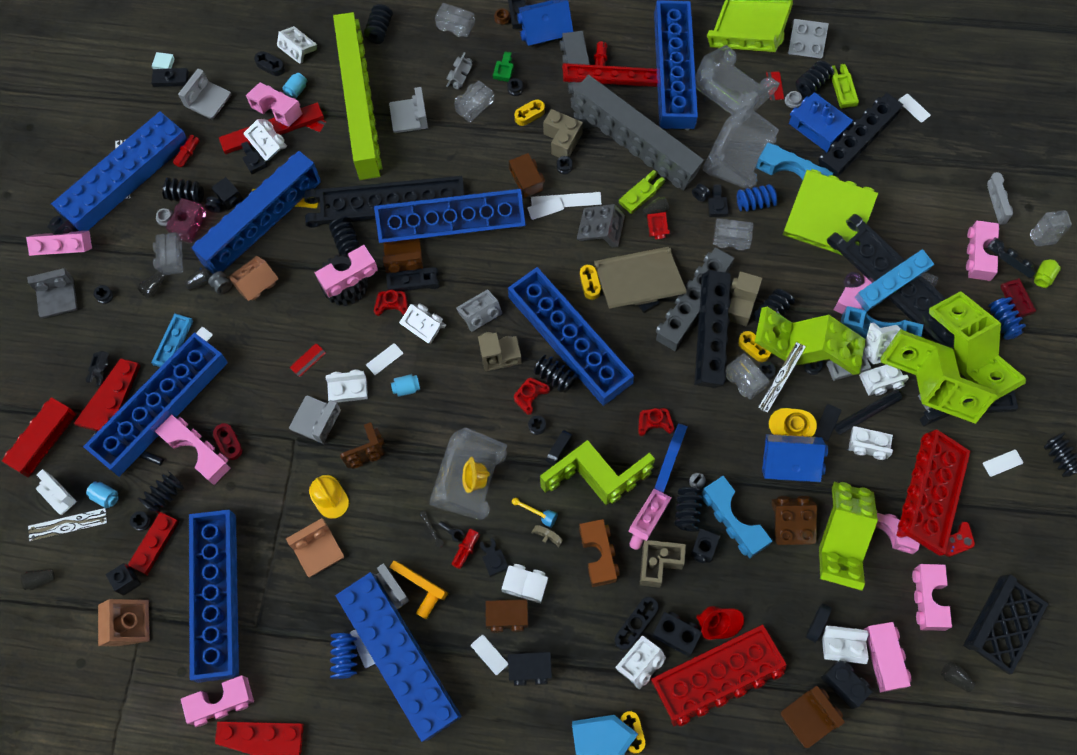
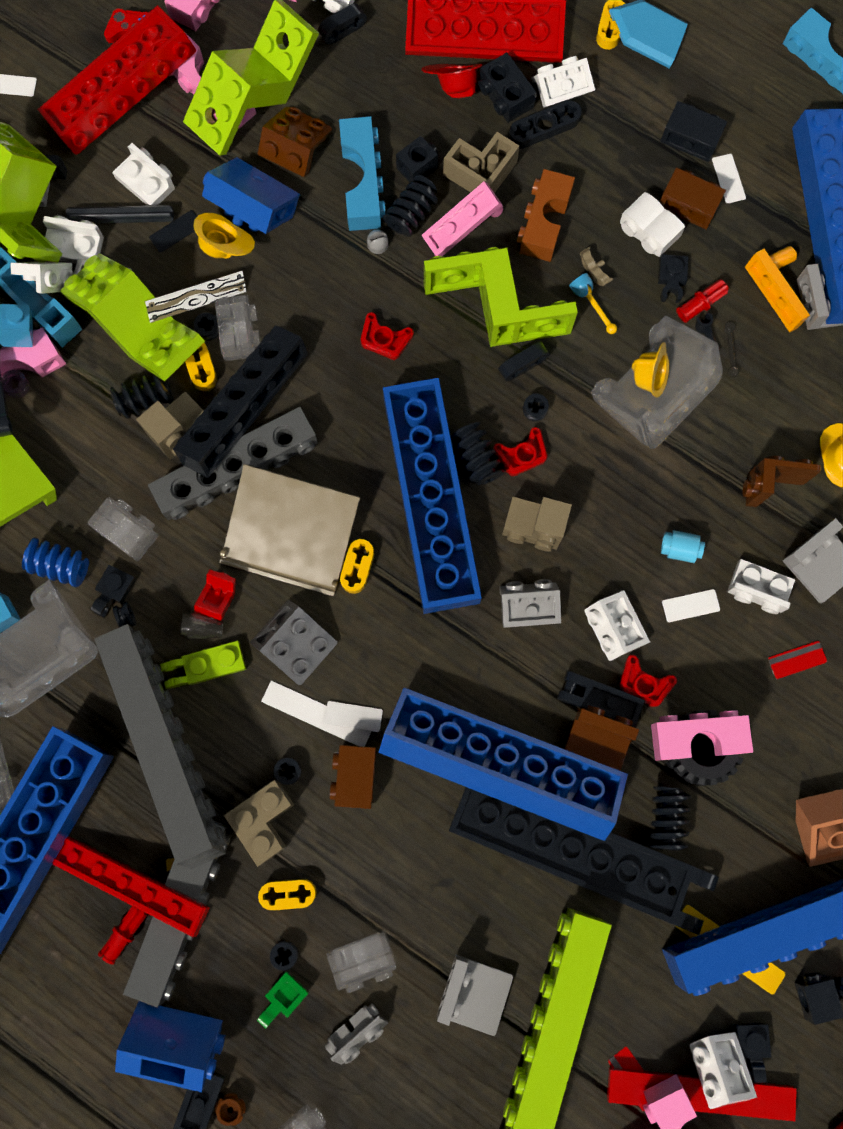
camera: 155 degrees left, 10 degrees up
blue beam [654,423,688,493] -> none

